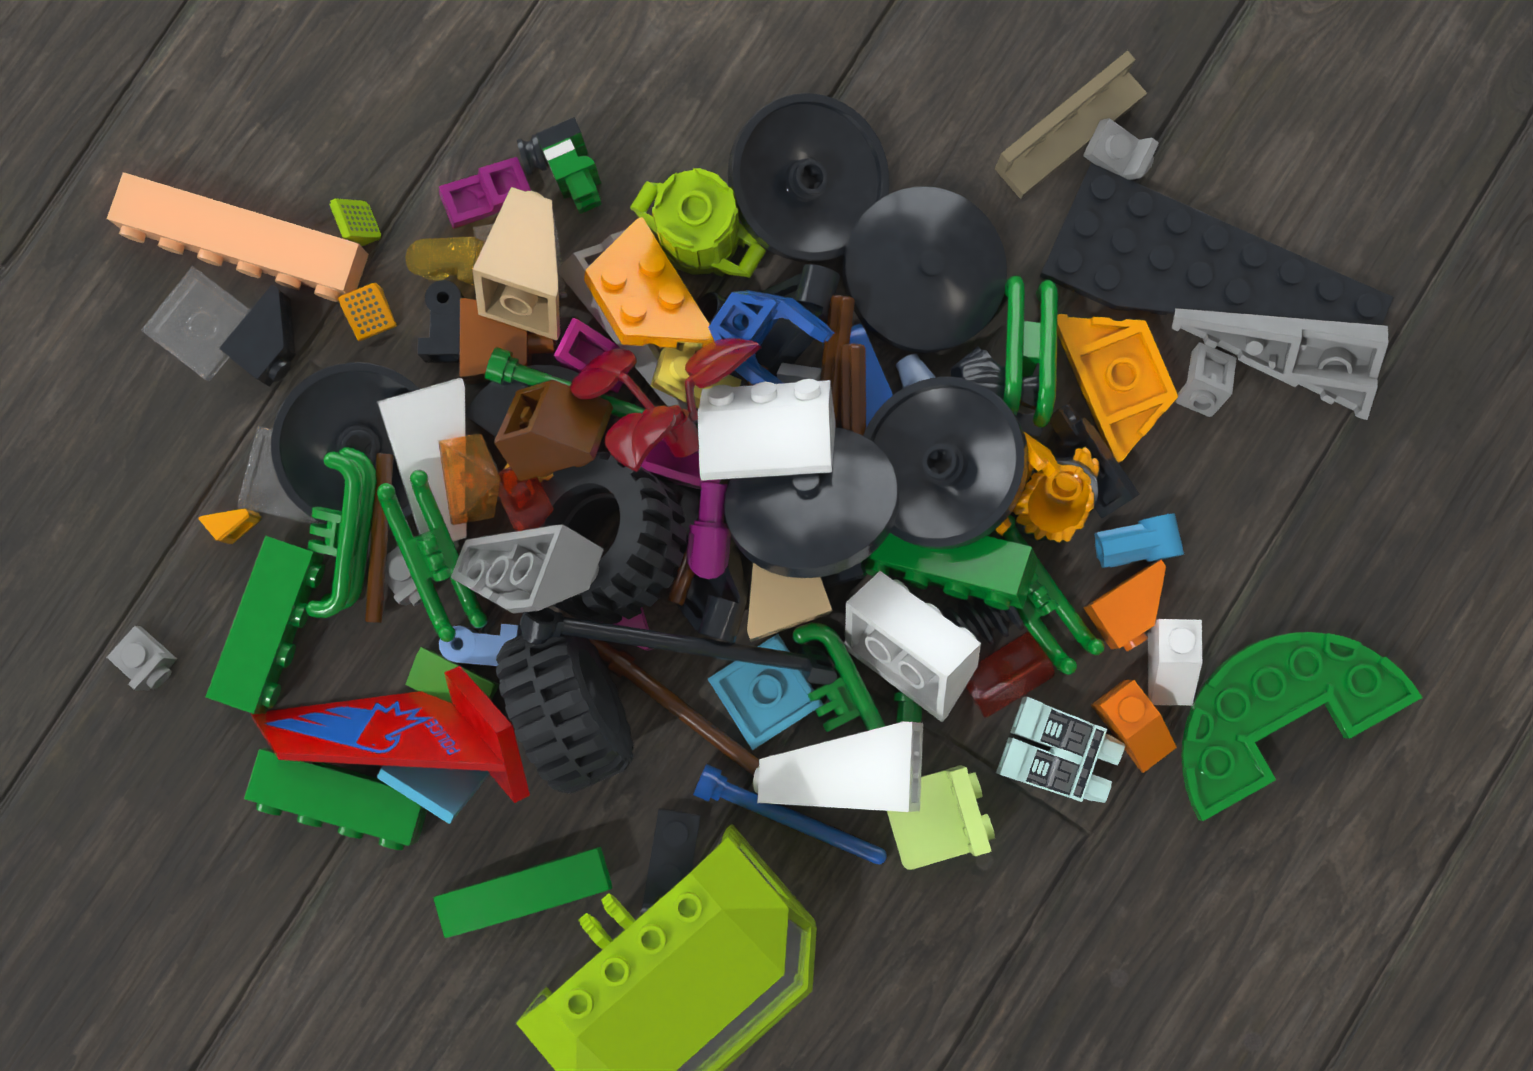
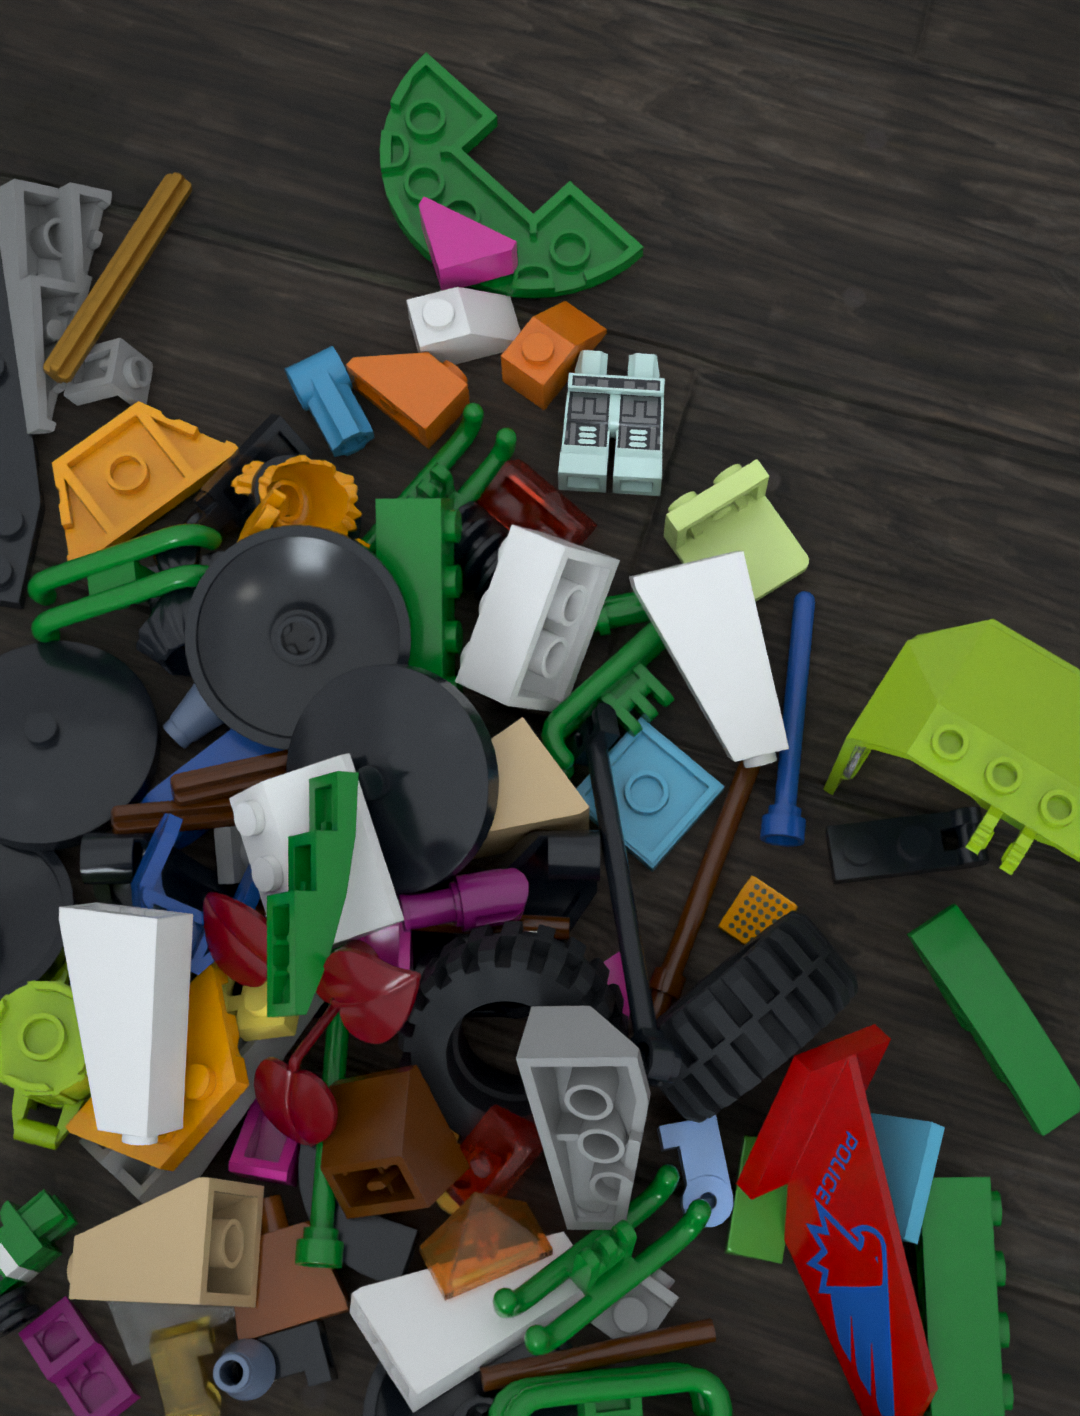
camera: 105 degrees left, 10 degrees down
none -> pearl gold axle [43,172,192,384]
none -> white slope [59,902,193,1145]
none -> sand blue cone [213,1339,276,1401]
none -> green slope [267,771,359,1018]
none -> dark pink slope [419,197,518,291]
none -> light orange slope [718,875,798,945]

